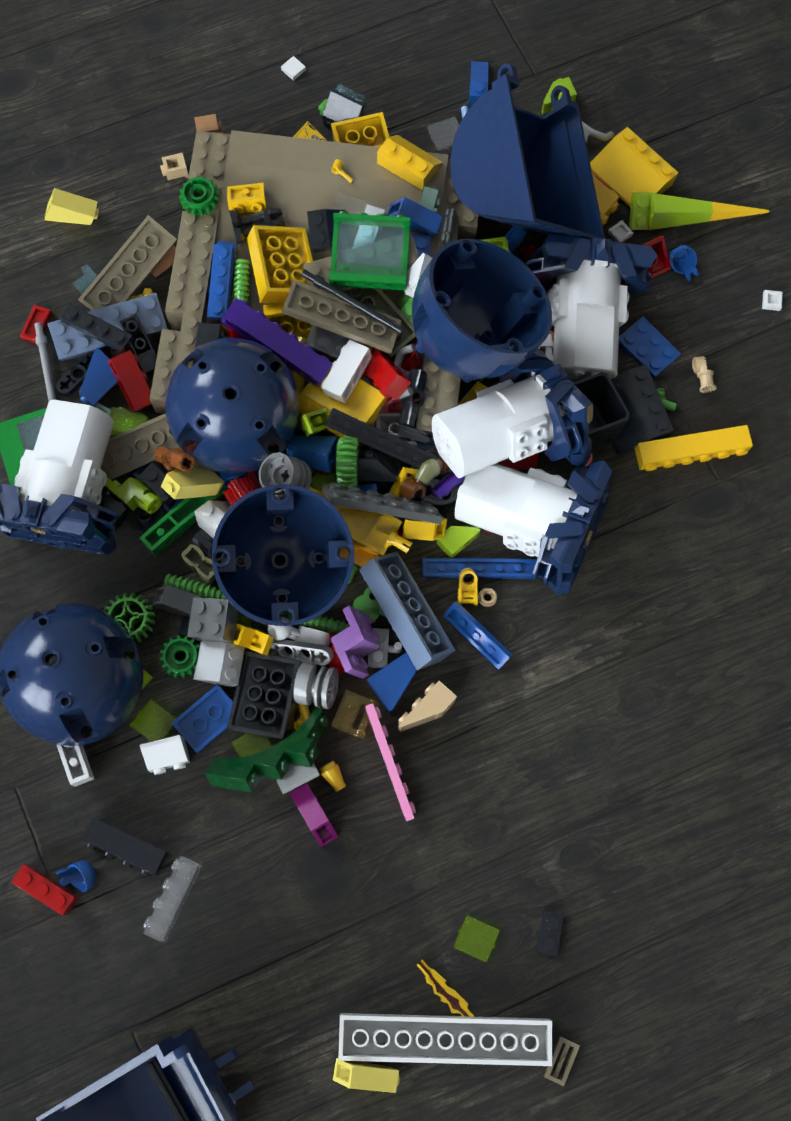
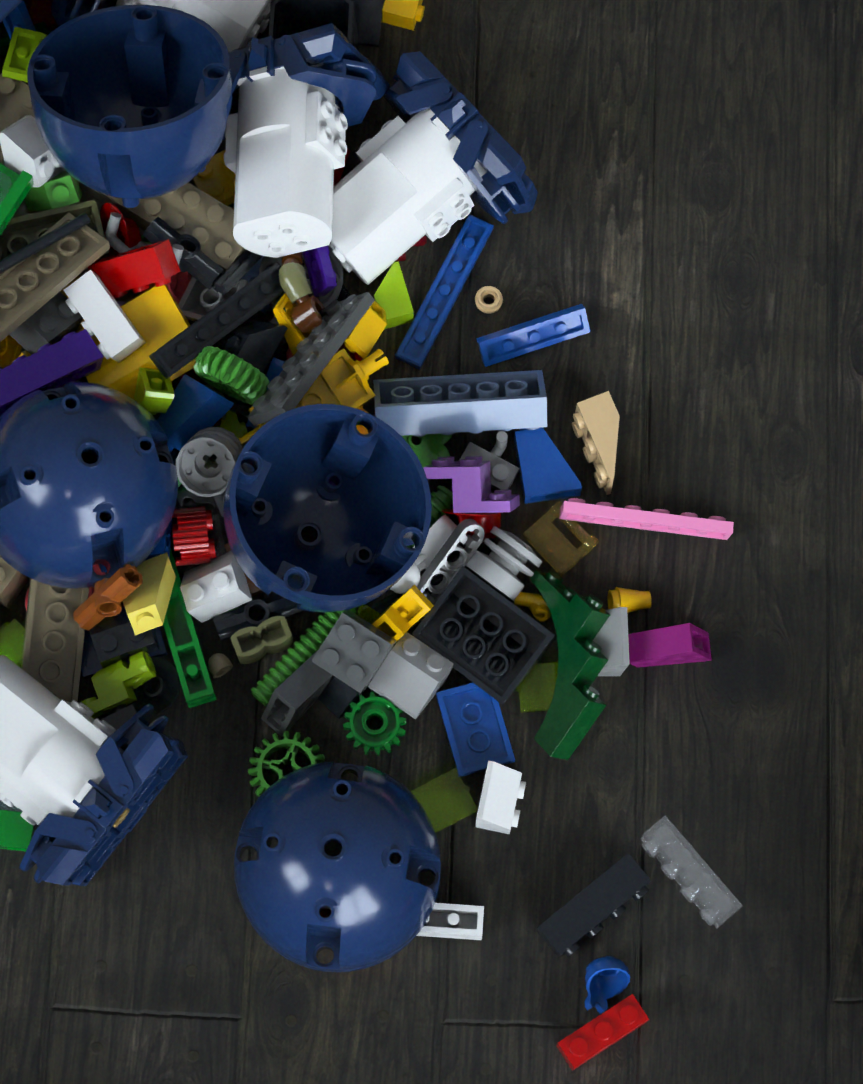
camera: 60 degrees left, 0 degrees up
yellow piece [458,568,478,606] -> none
none -> dark tan hinge [208,653,233,678]

